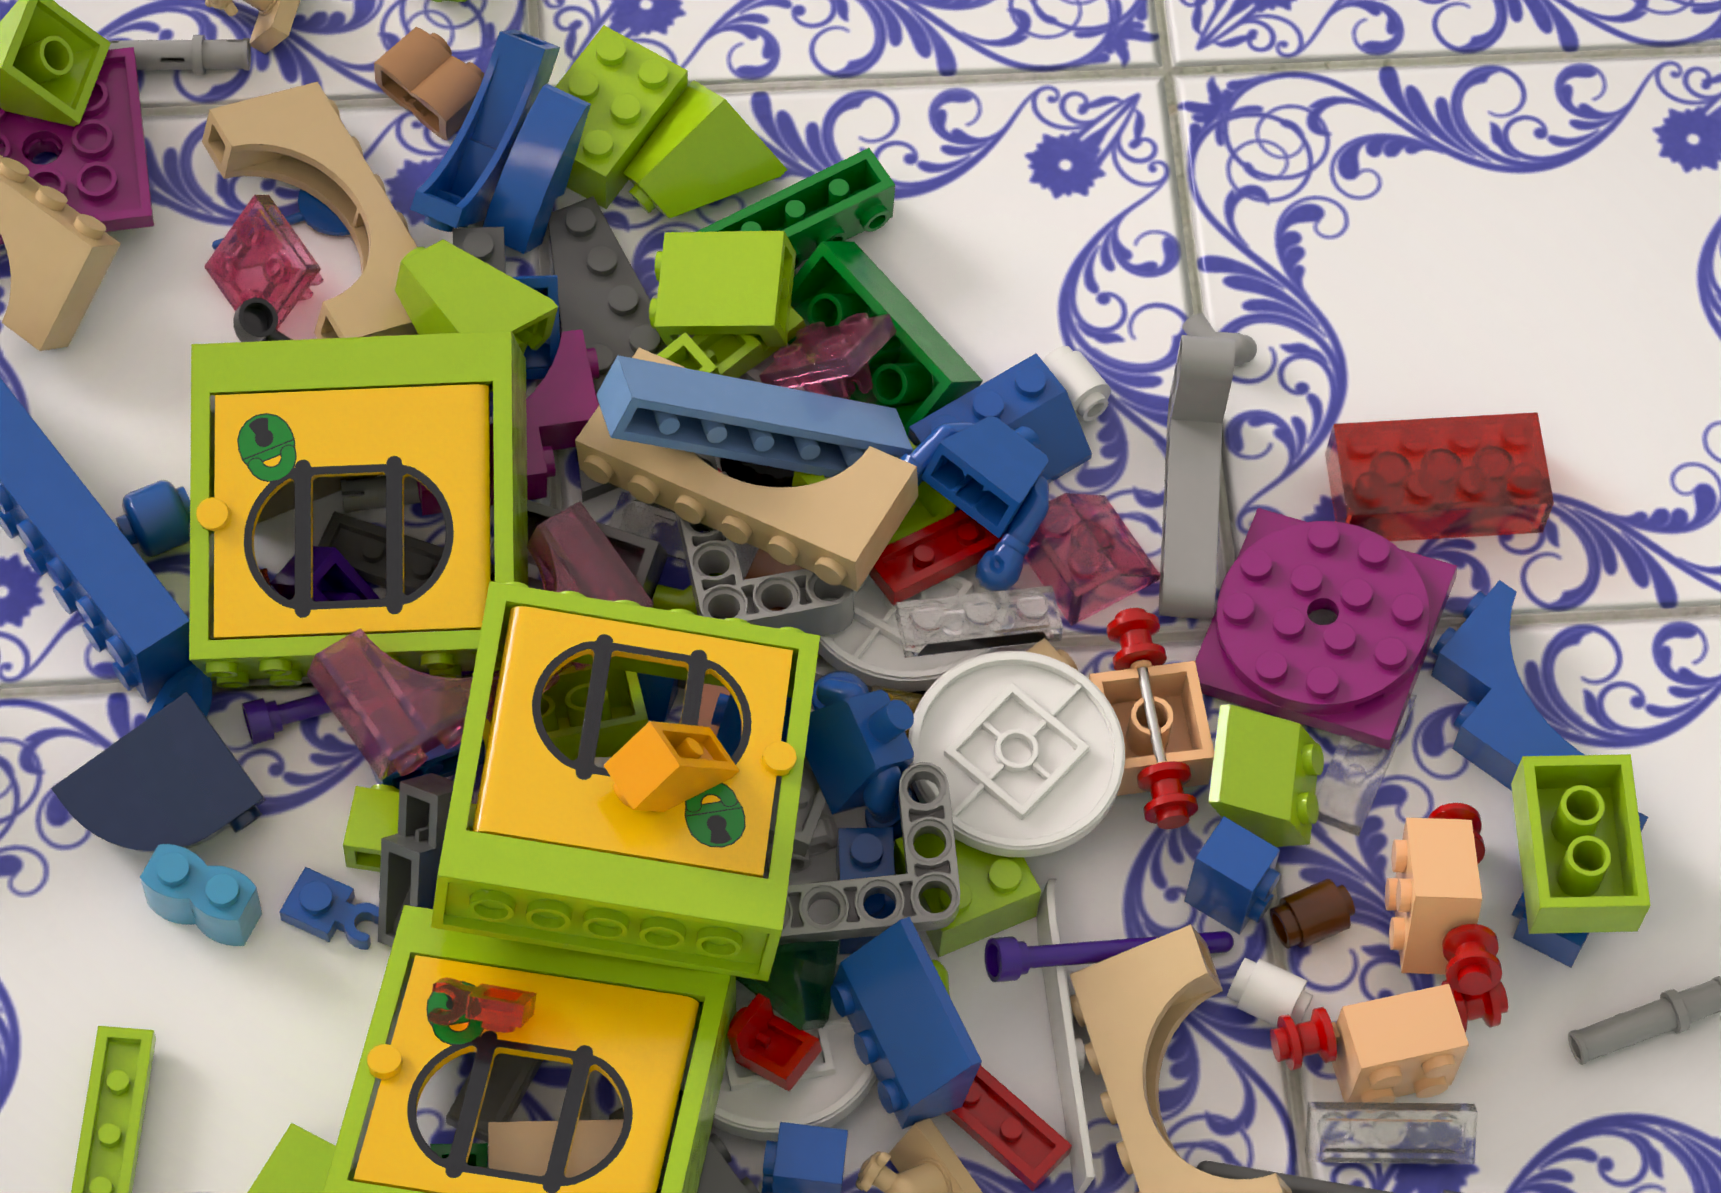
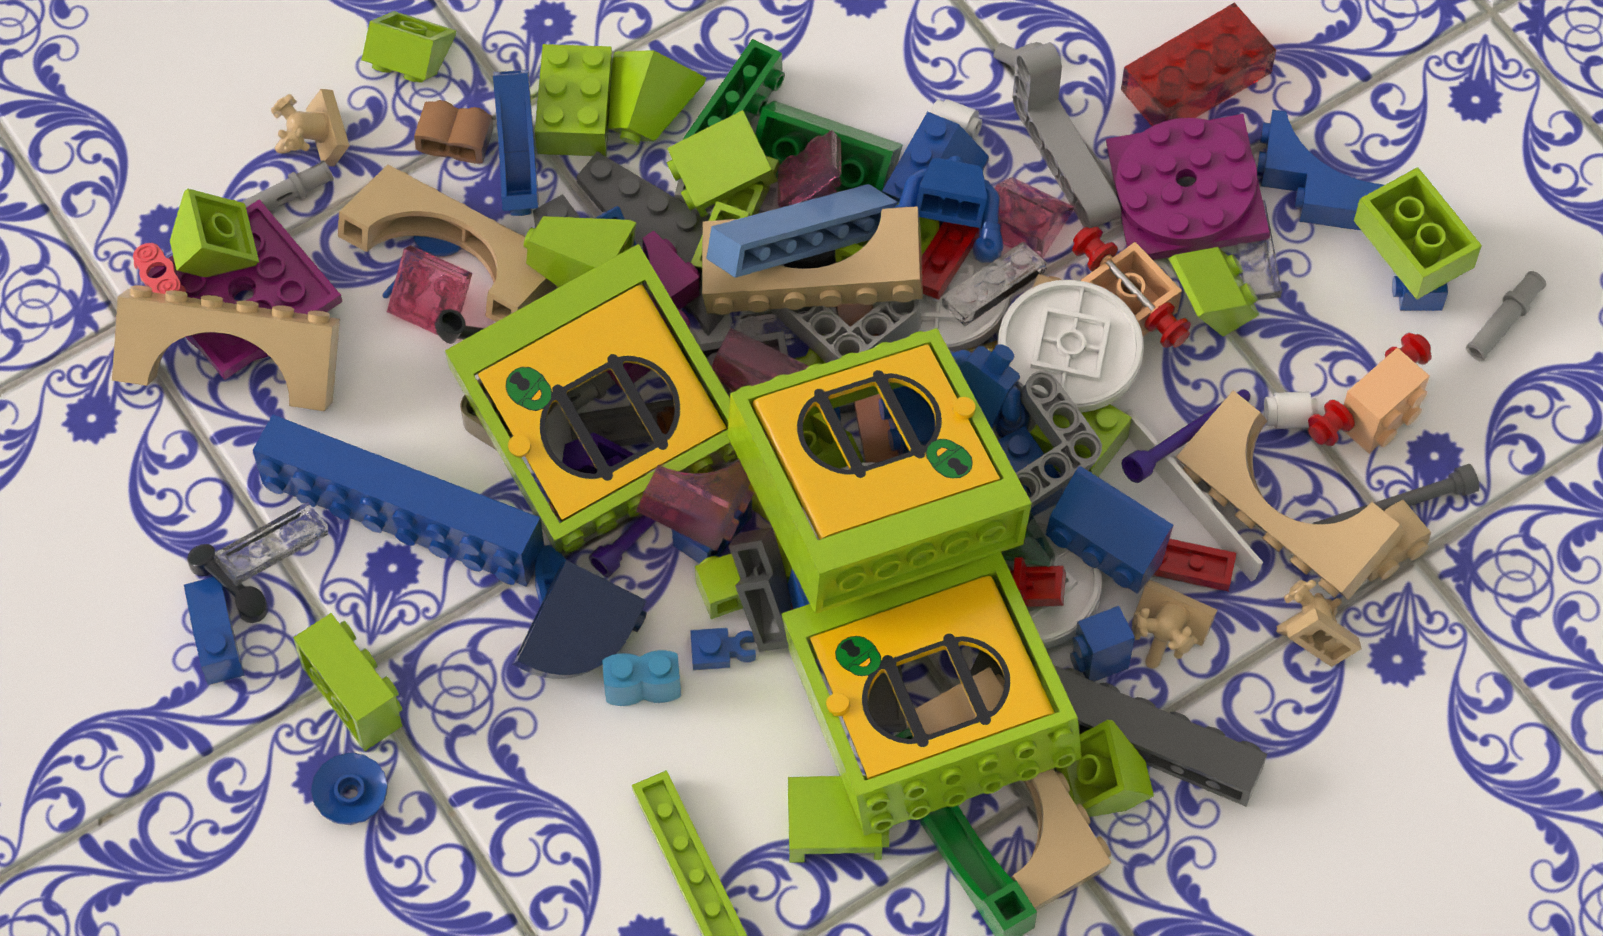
camera: 25 degrees left, 0 degrees up
blue head [115,480,190,557] -> none
clear red plate [429,978,537,1033] -> none
blue slope [483,84,591,254] -> none
light orange slope [603,721,740,812] -> none
blue brick [1184,816,1281,935] -> none
reddish brown brick [1270,879,1355,949] -> none
clear plate [1305,1102,1478,1164] -> none
light nougat brick [1385,803,1502,995] -> none

